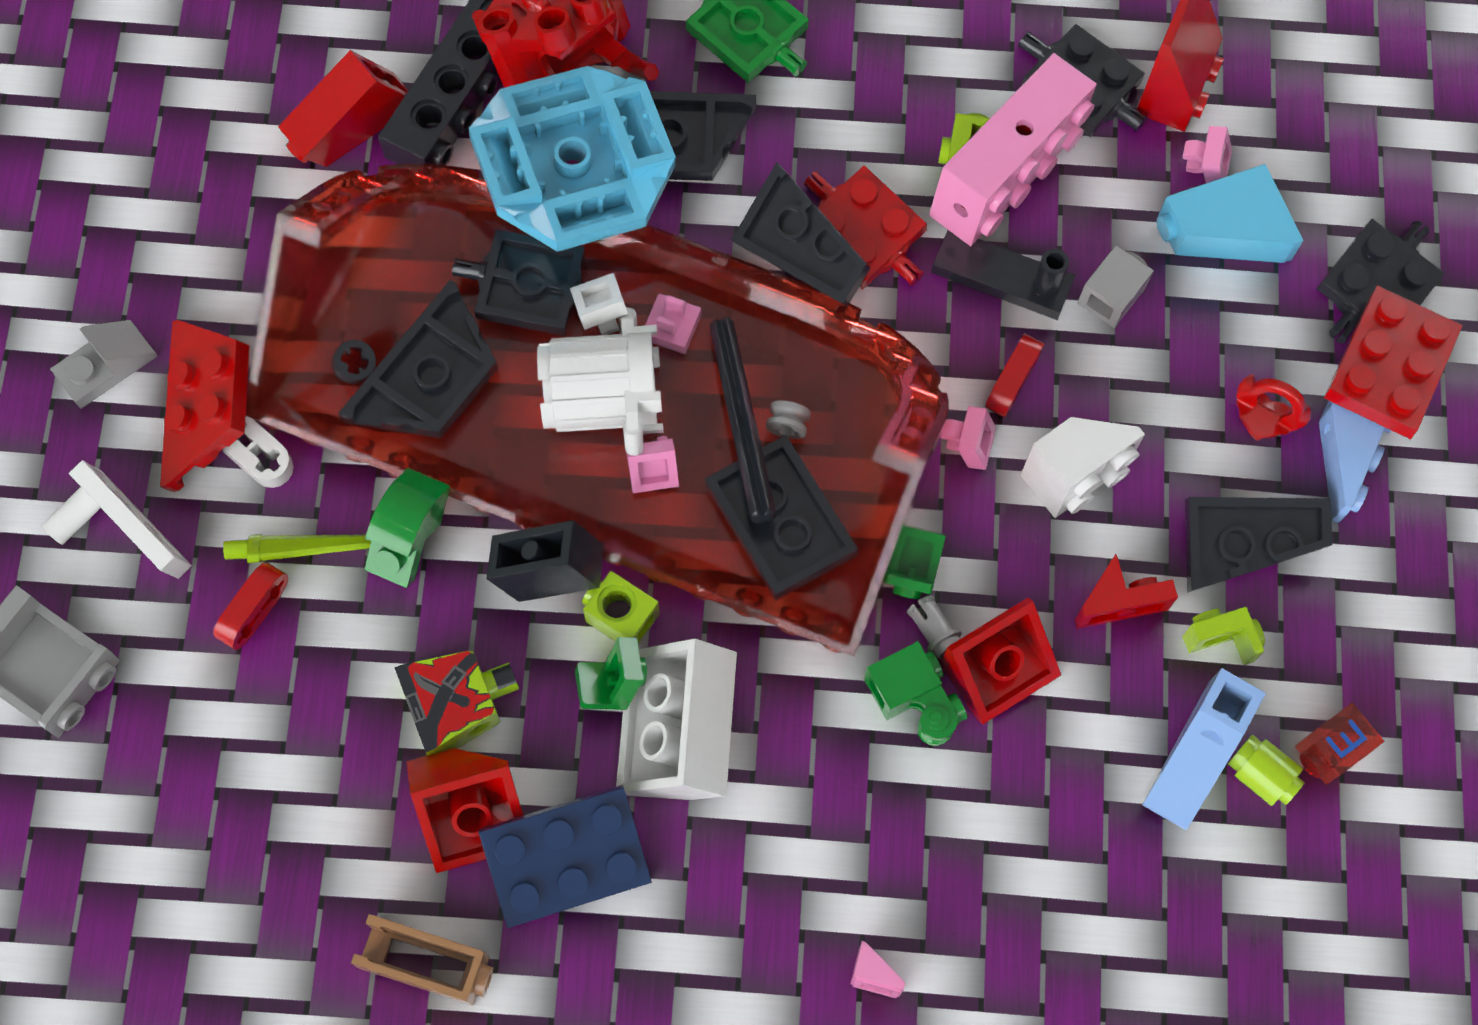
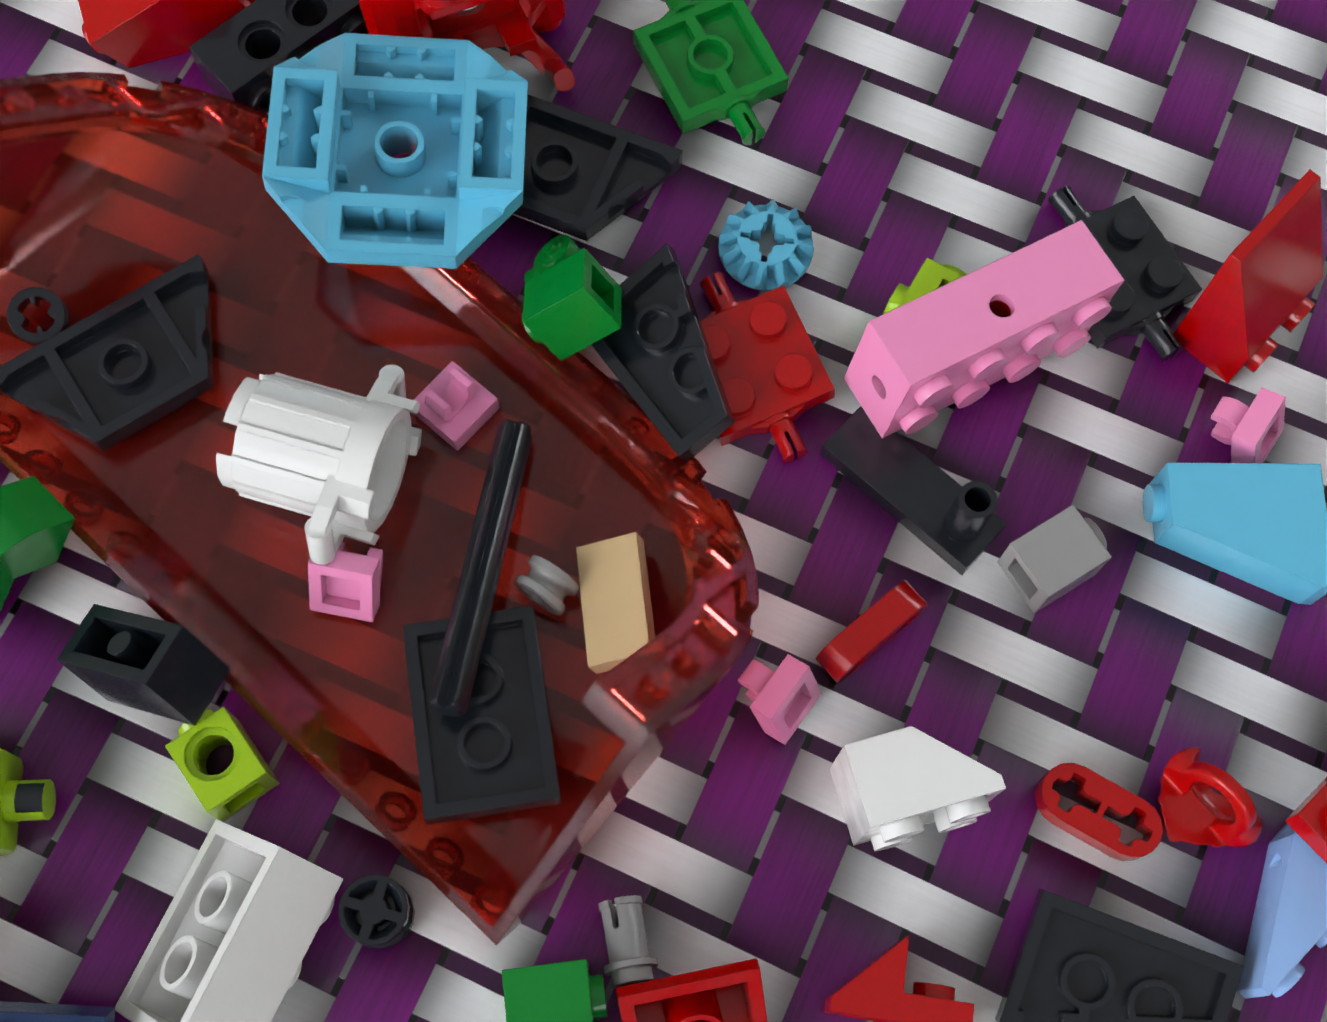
camera: 20 degrees right, 0 degrees up
black plate [452,229,586,336] -> none
white tile [570,273,628,335] -> none
green bracket [575,637,647,710] -> none
green bracket [884,523,946,599] -> none
none -> black wheel [338,874,415,949]
none -> green brick [522,234,622,361]
none -> tan tile [576,532,658,674]
none -> medium azure gear [718,199,814,291]
none -> red beam [1035,763,1163,861]

